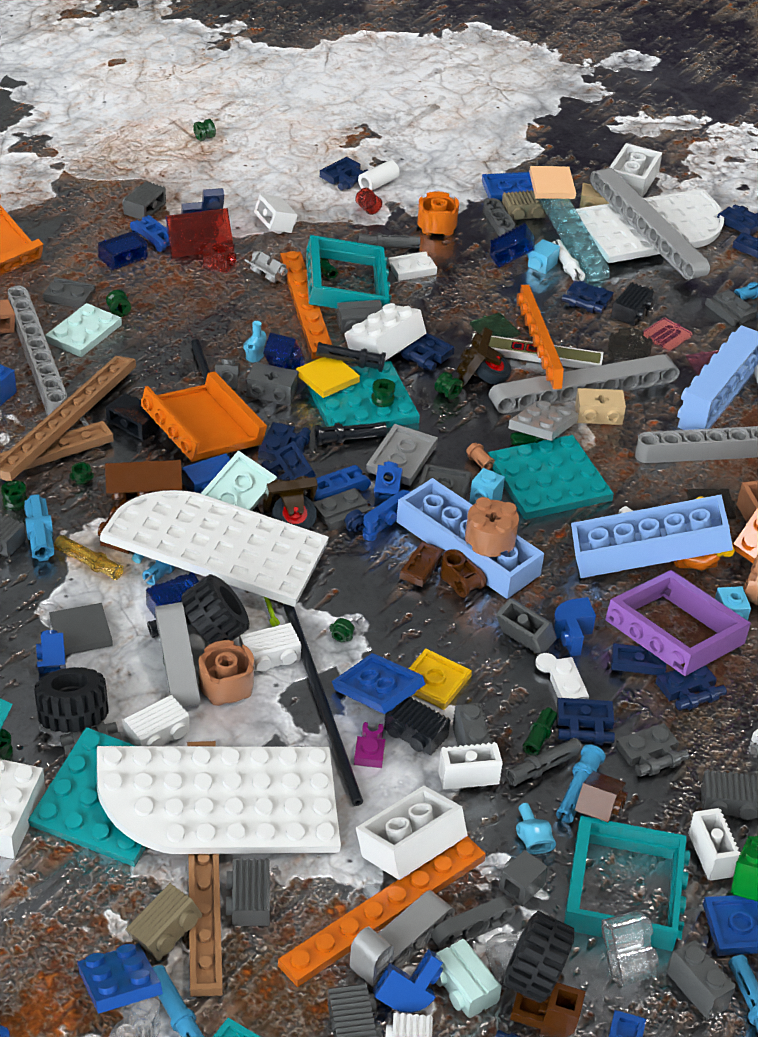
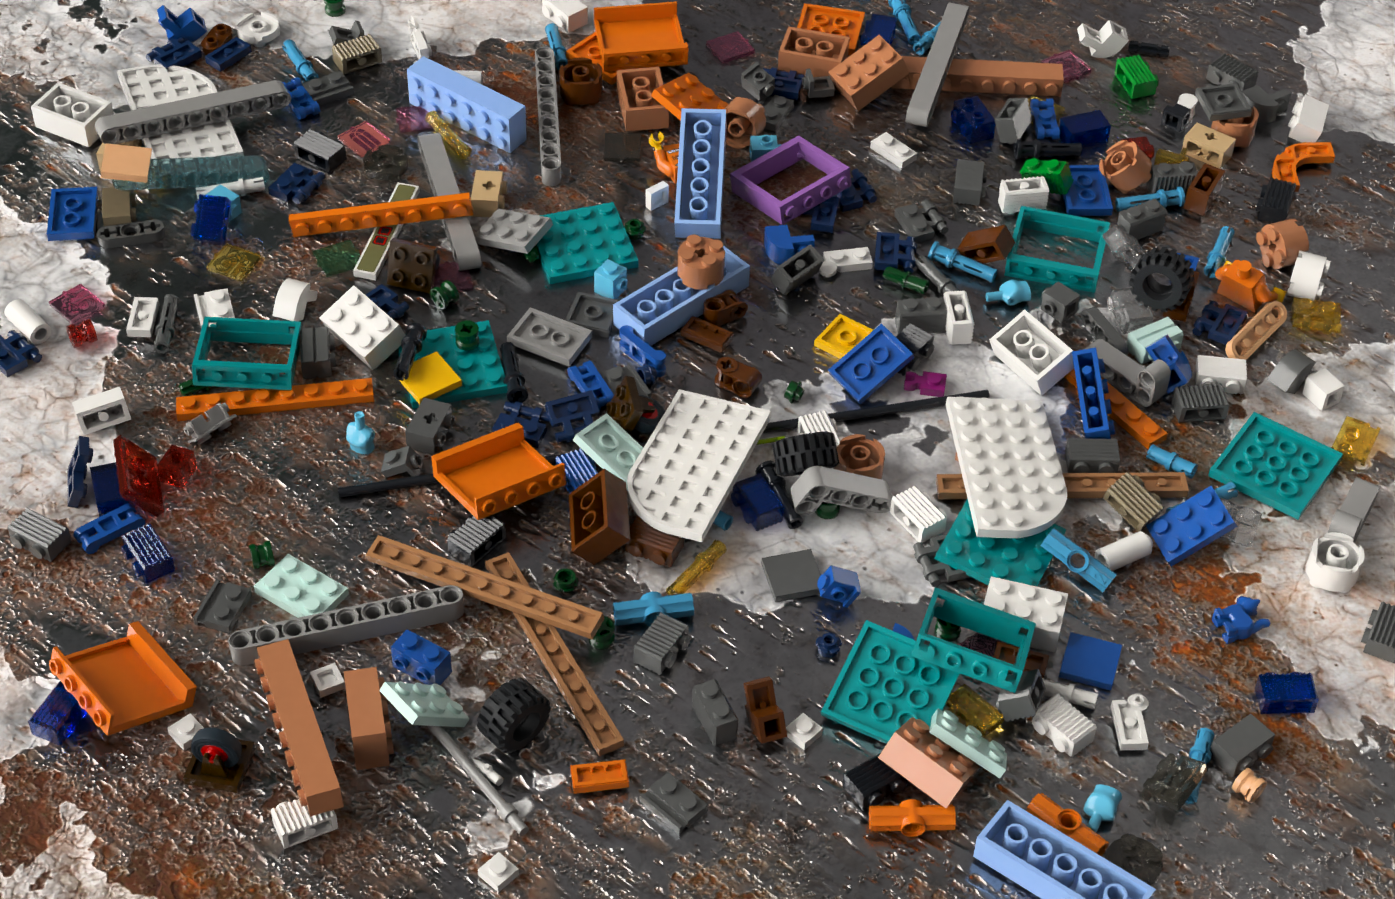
camera: 85 degrees left, 5 degrees up
black tyre [34,667,109,733] -> none
clear blue brick [263,333,305,370] -> none
blue brick [374,462,403,499] -> none
orange brick [417,191,459,235] -> none
nougat pin [466,443,495,470] -> none
none -> clear pink piece [49,284,105,326]
none -> white plate [126,297,159,337]
none -> clear yellow piece [206,243,261,282]
none -> white brick [272,278,318,321]
none -> blue plate [282,77,320,120]
none -> clear yellow pin [425,111,472,159]
none -> clear pink piece [434,261,473,292]
none -> dark green plate [624,219,646,240]
none -> reddish brown piece [715,357,762,398]
none -> dark azure piece [1040,528,1117,592]
none -> blue brick [1072,348,1115,439]
none -> white brick [1095,531,1153,571]
none -> dark azure pin [1146,444,1198,479]

